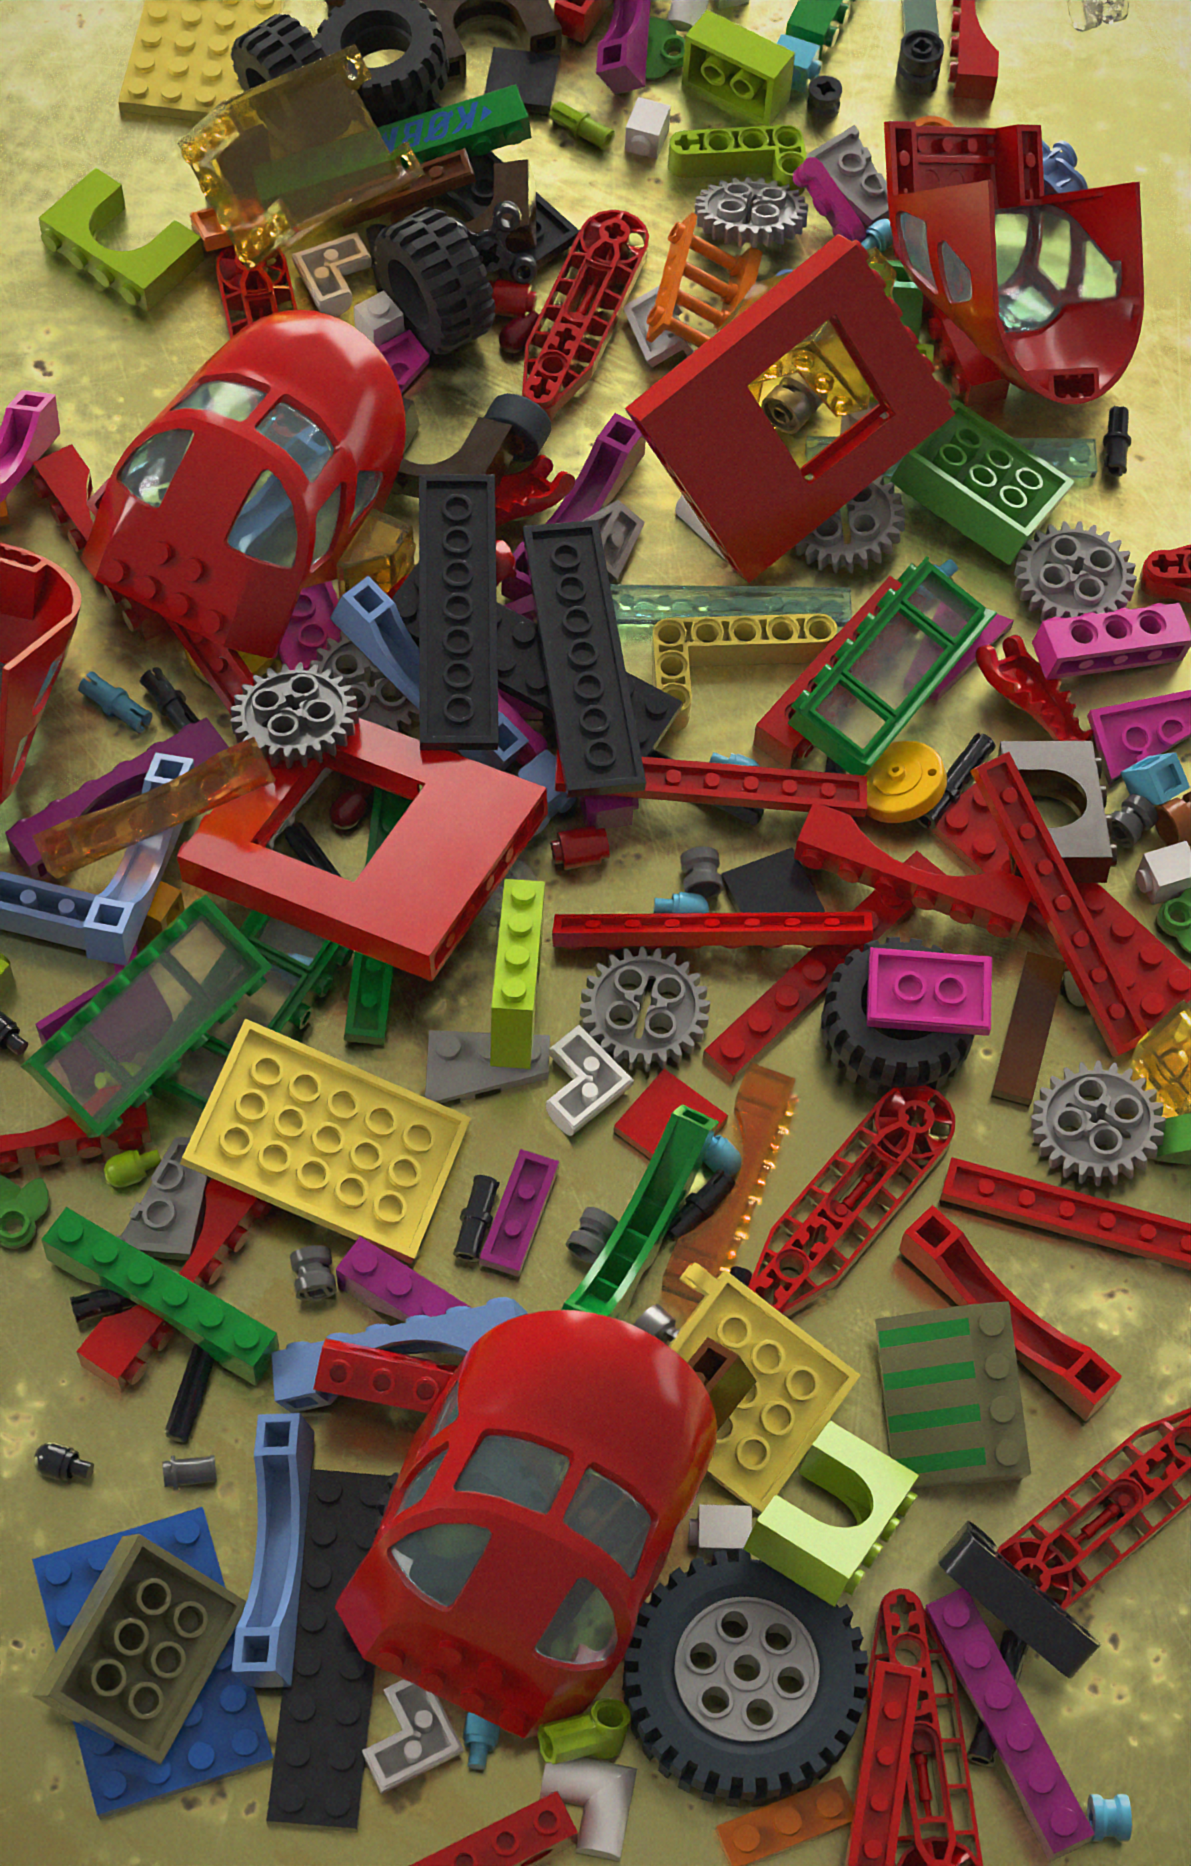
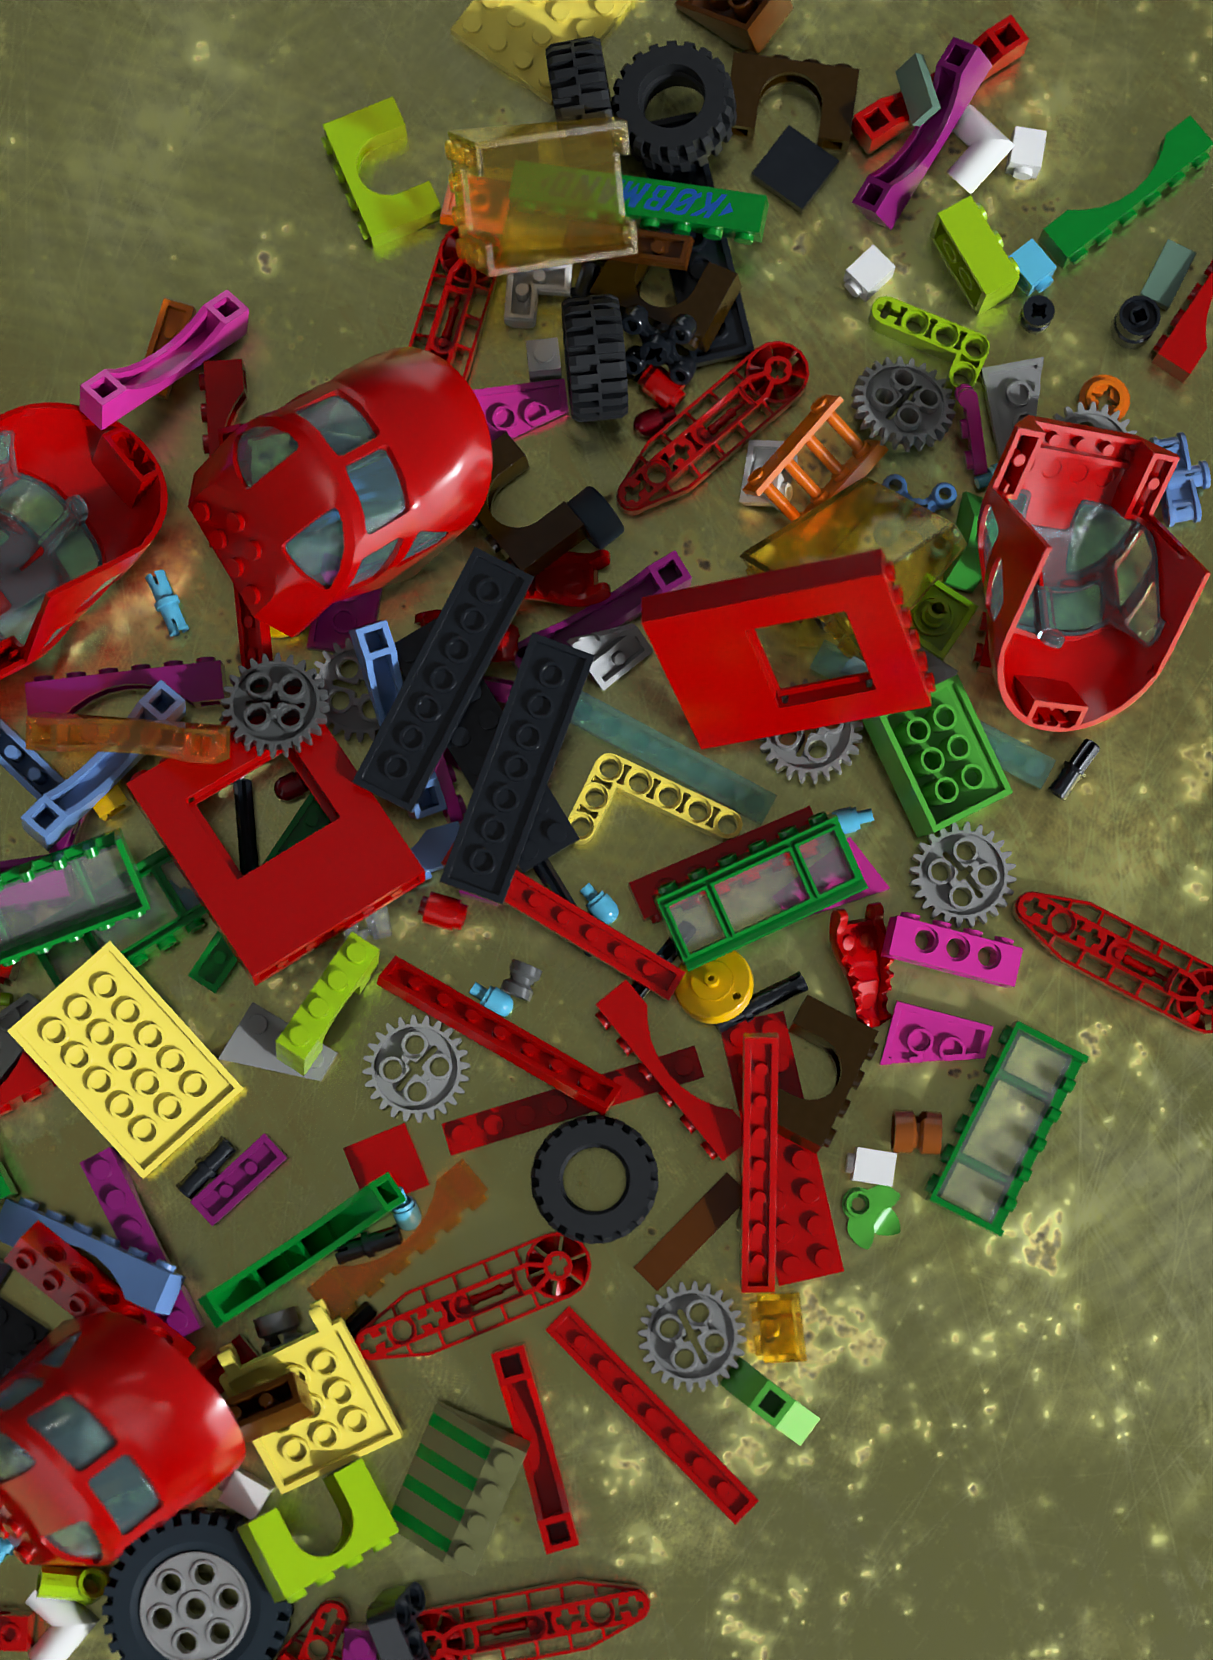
camera: 30 degrees right, 20 degrees up
black pin [140,667,200,731] -> none
dark grey wheel [290,1245,337,1301] -> none
clear yellow slope [336,509,417,600] -> none
white brick [546,1025,634,1136] -> none
lime axle [549,101,615,150] -> none
dark grey wheel [565,1207,618,1264] -> none
bright green plate [645,17,685,79] -> none
black tile [721,847,825,913] -> none
dark pink tile [866,947,992,1036] -> none
dark grey wheel [1110,794,1159,848] -> none
medium azure brick [1120,752,1191,805] -> none

